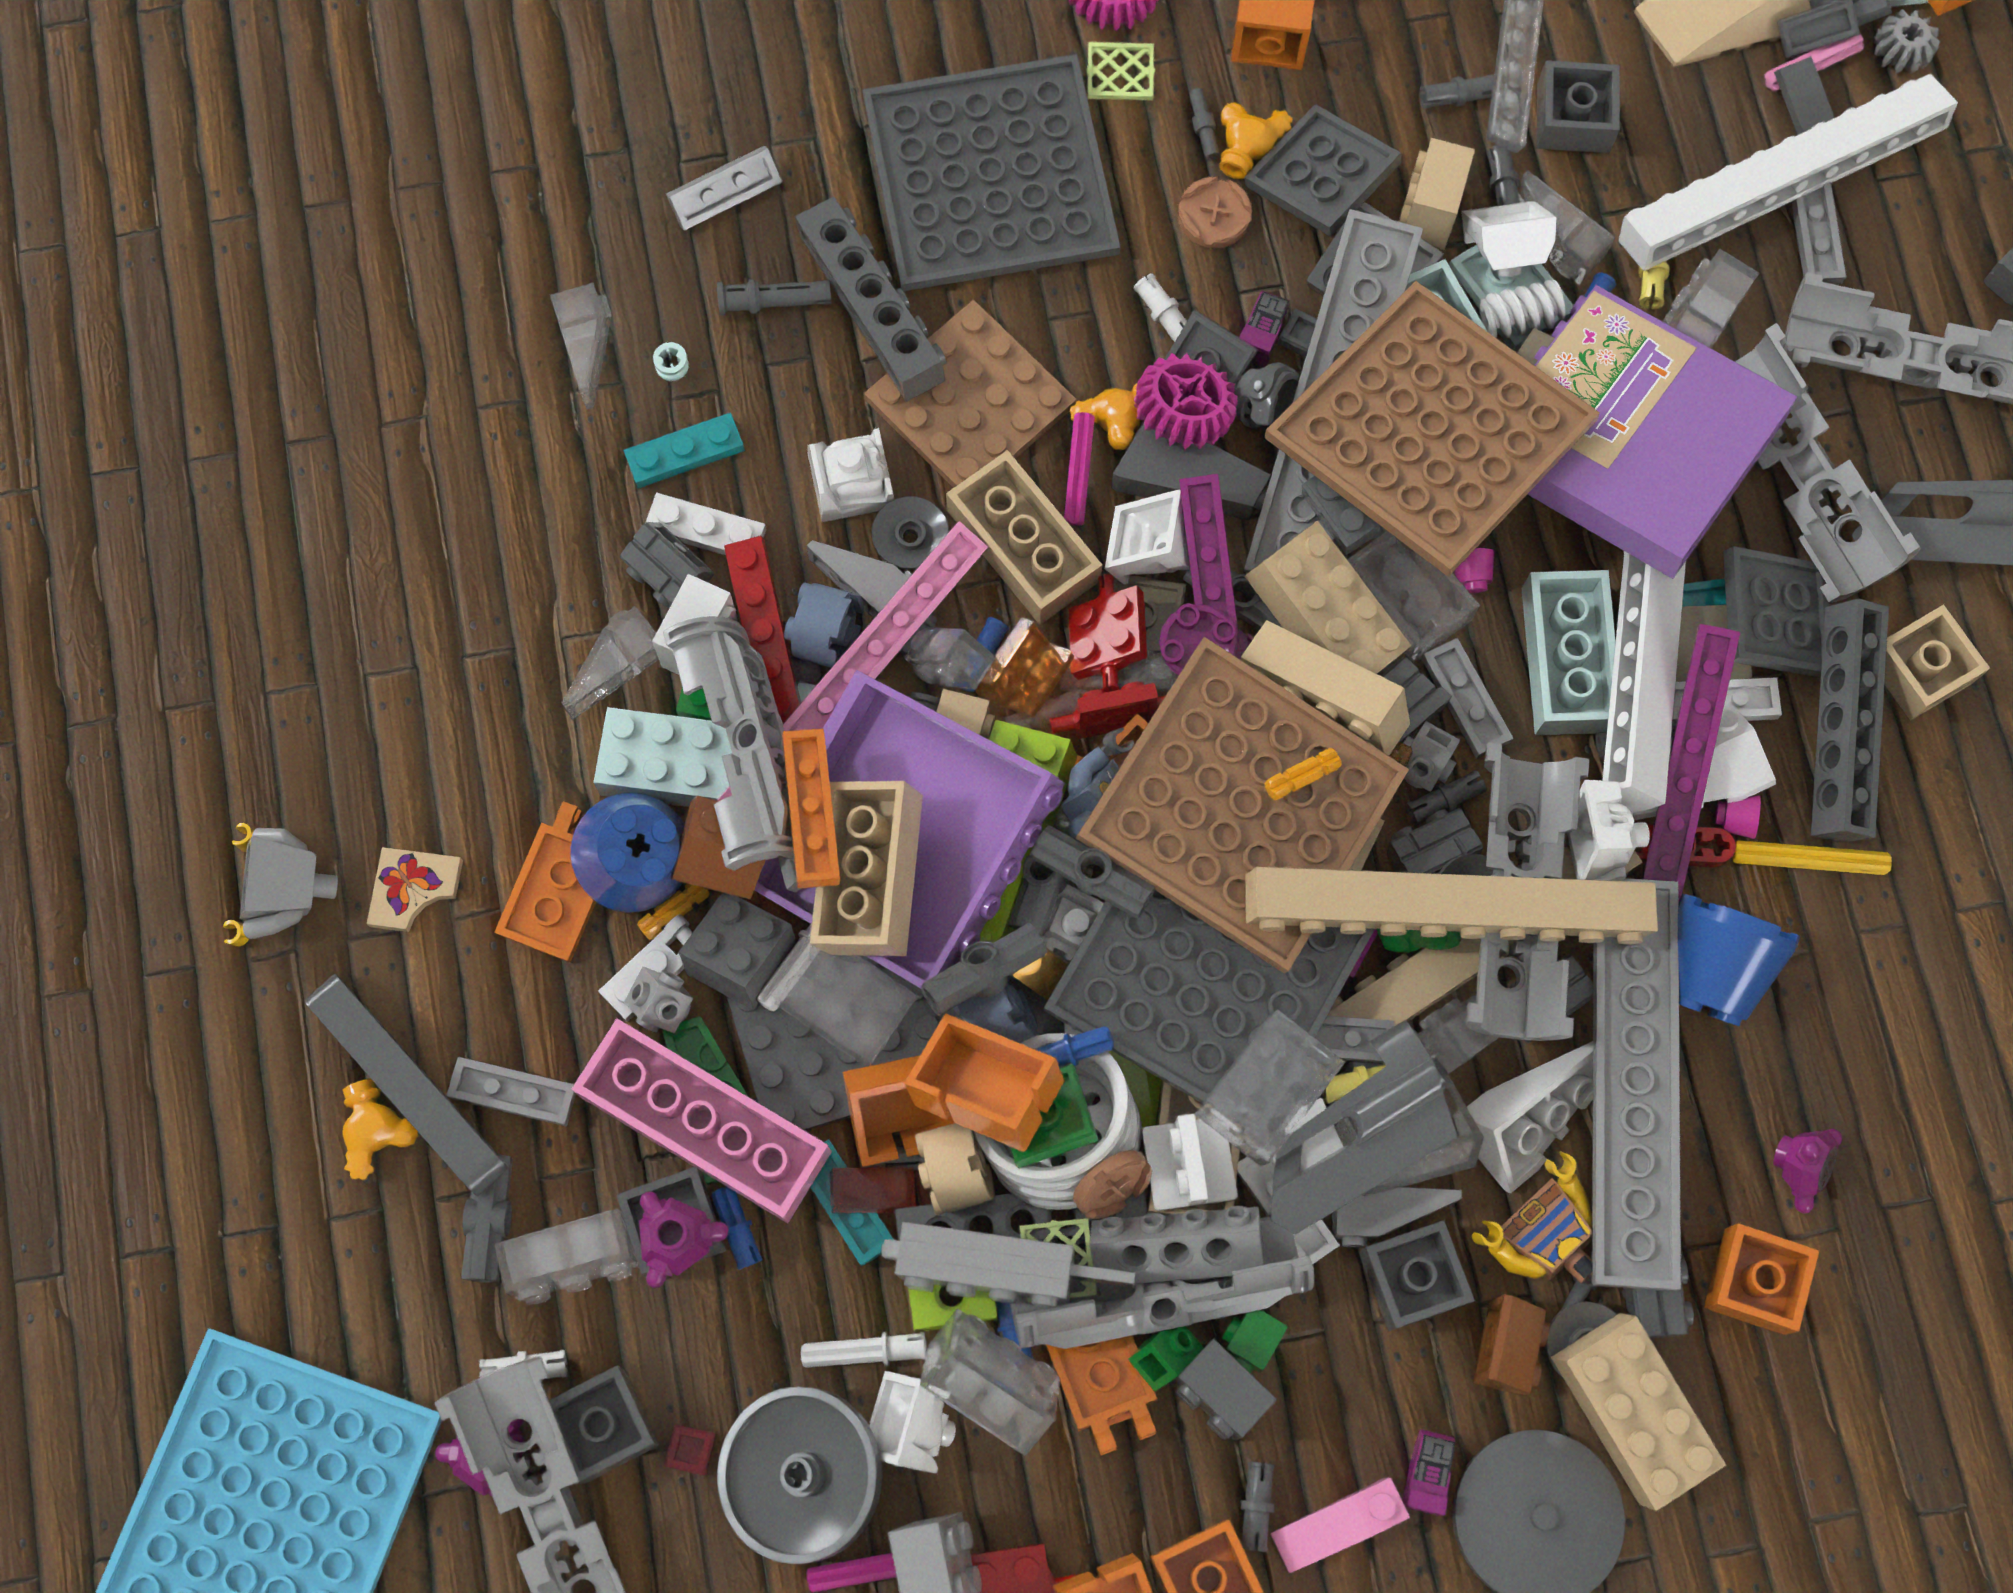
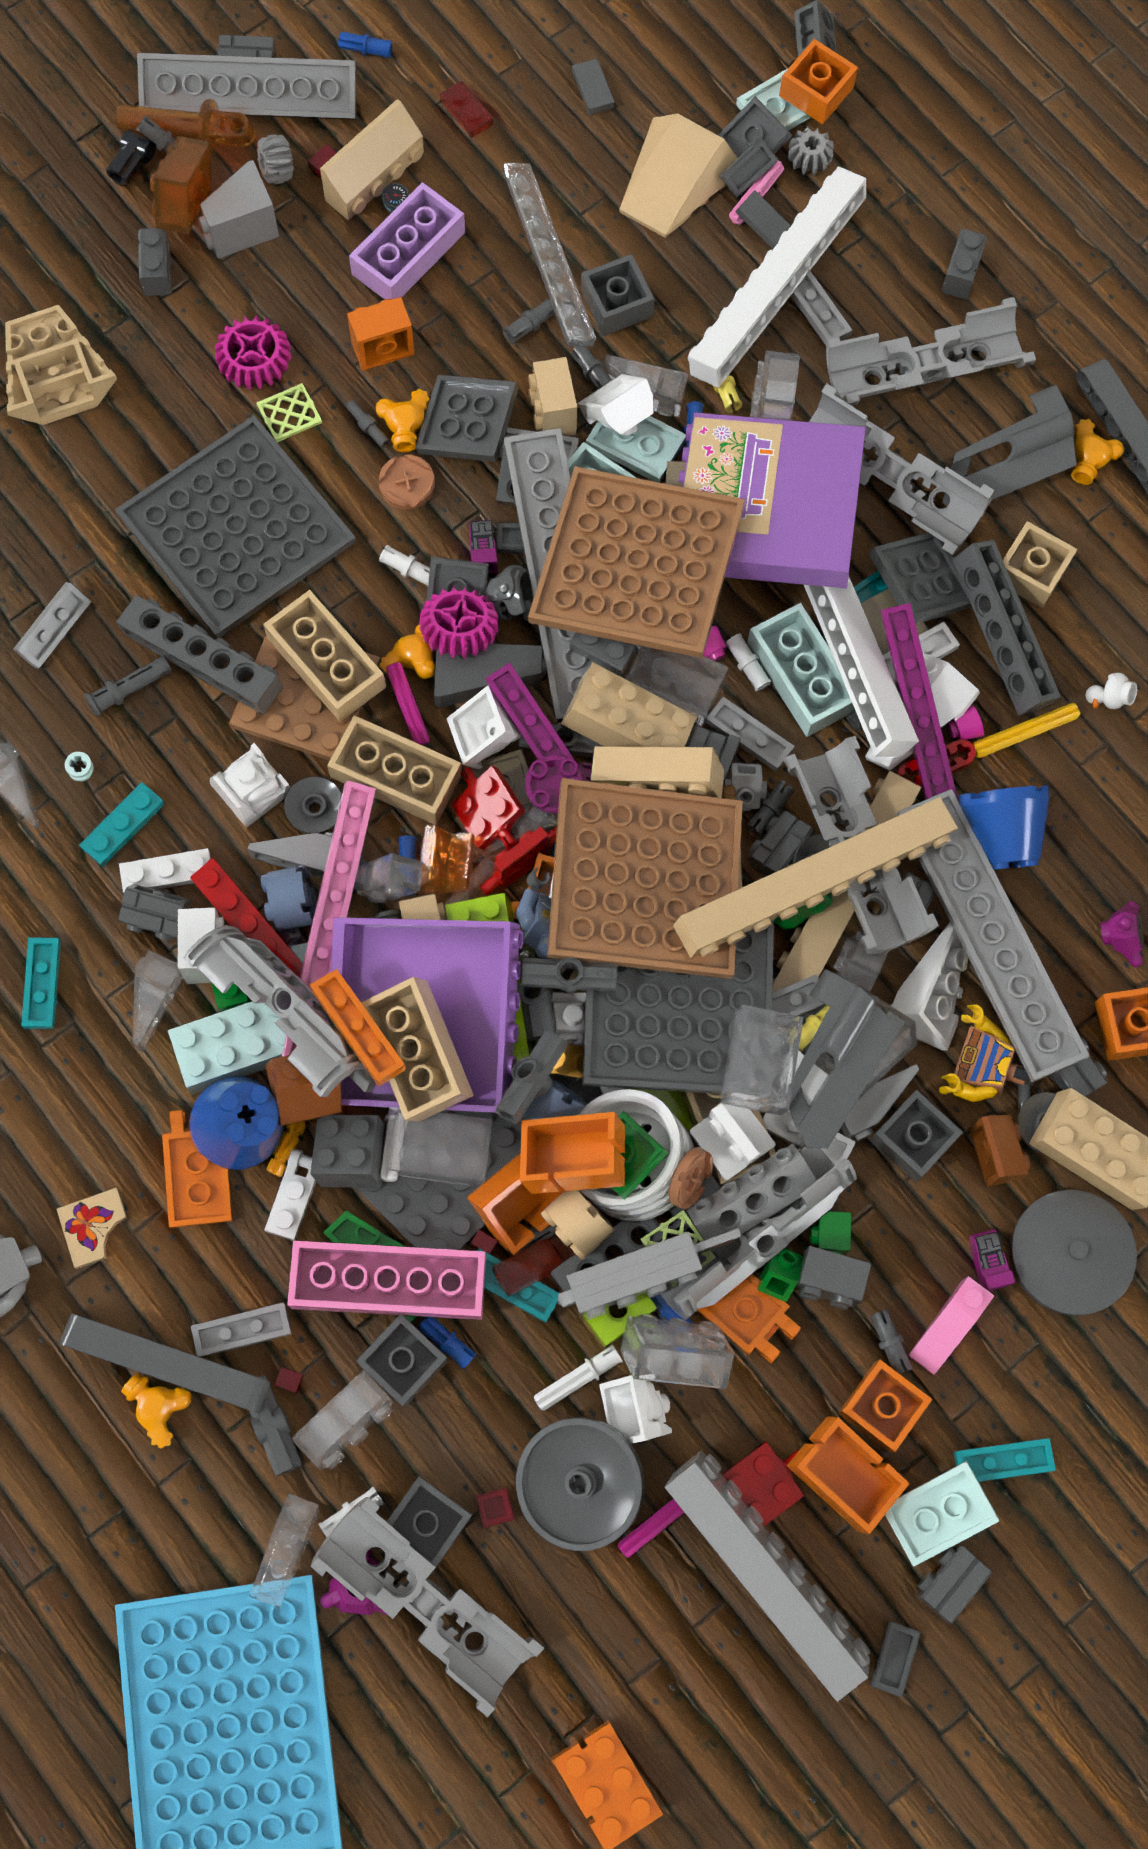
camera: 30 degrees left, 0 degrees up
light grey brick [624,966,693,1033] -> none
magenta rock [639,1192,729,1288] -> none
blue axle [1033,1026,1114,1067] -> none
light orange axle [1264,748,1342,800] -> none
white piece [1479,279,1566,339] -> none
white brick [1567,780,1649,881] -> none
none -> teal plate [21,937,61,1029]
none -> clear slope [250,1493,319,1608]
none -> tan brick [263,590,386,722]
none -> dark red piece [275,1367,304,1394]
none -> dark red piece [471,1230,498,1255]
none -> white pin [725,633,772,692]
none -> white animal [1085,673,1137,709]

